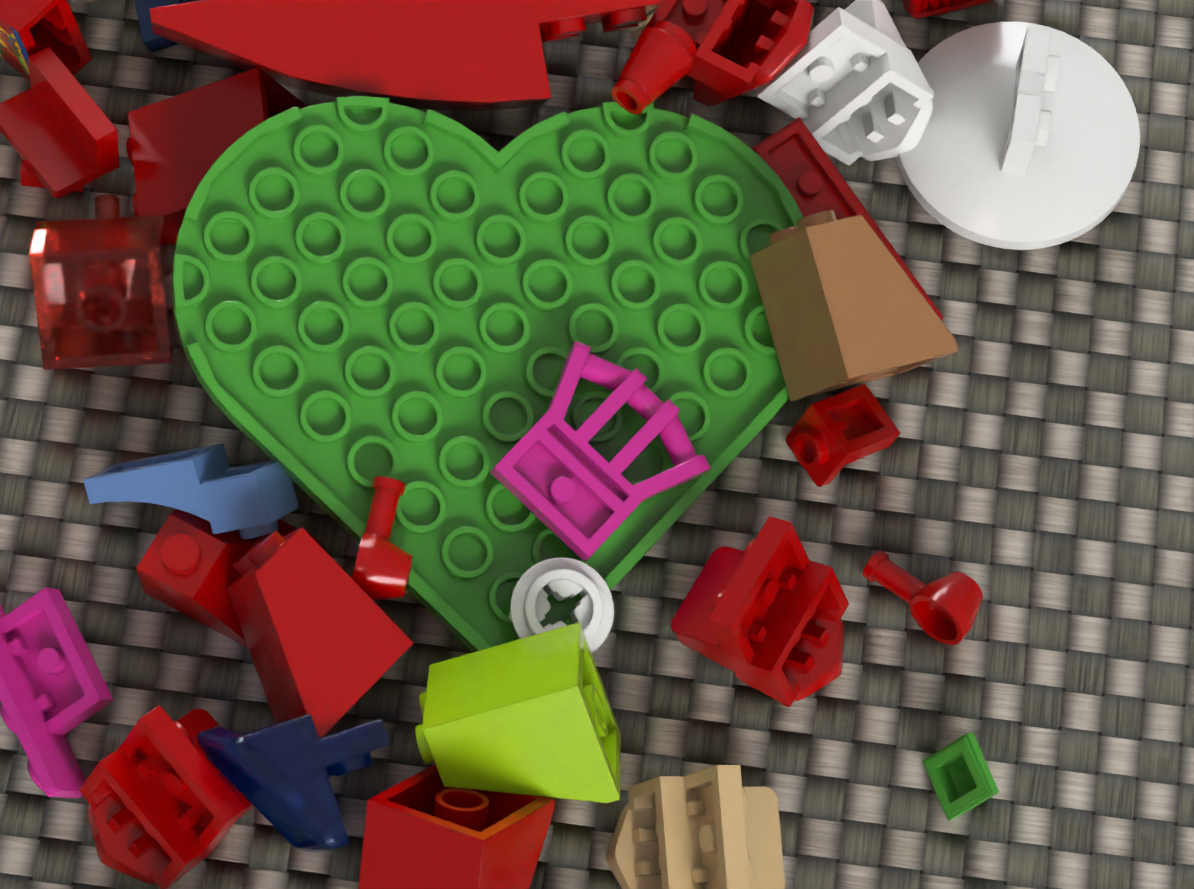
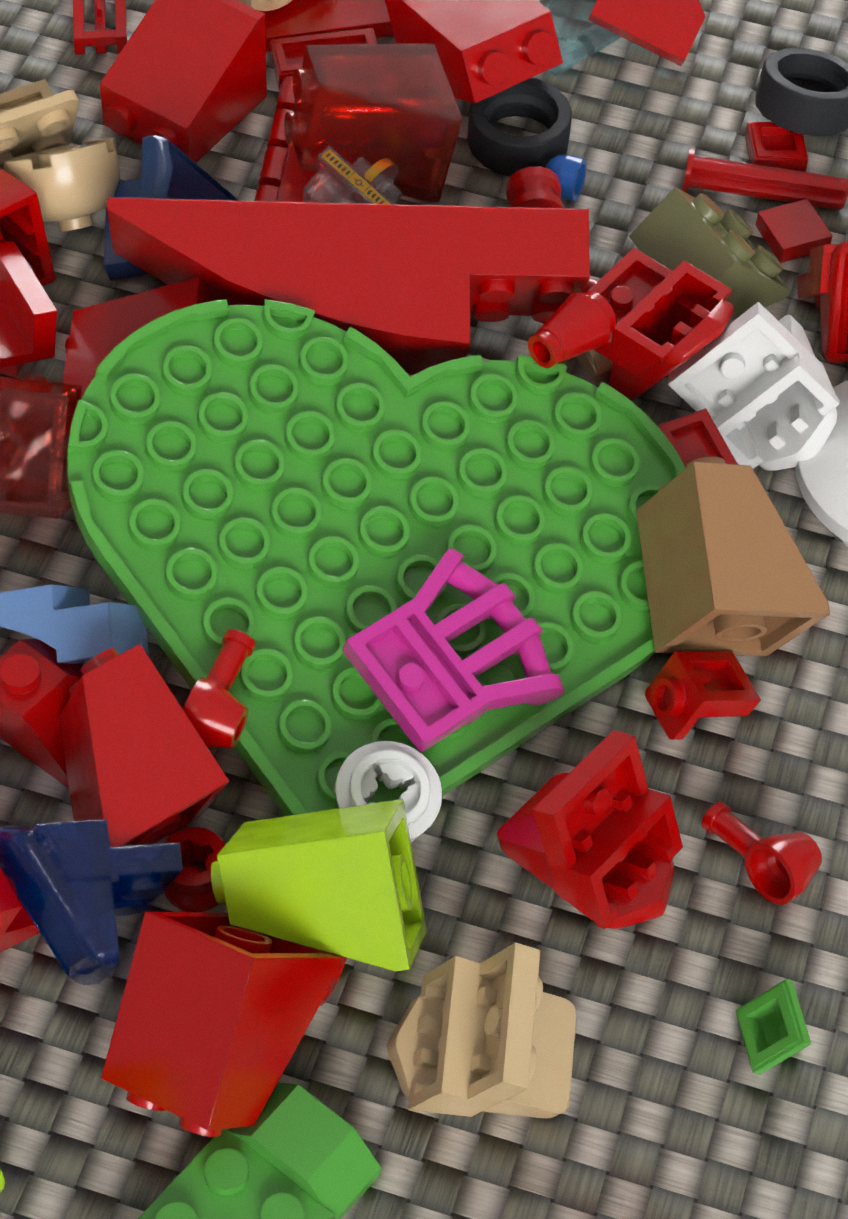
camera: 10 degrees right, 15 degrees down
none -> red wheel [160,827,225,912]

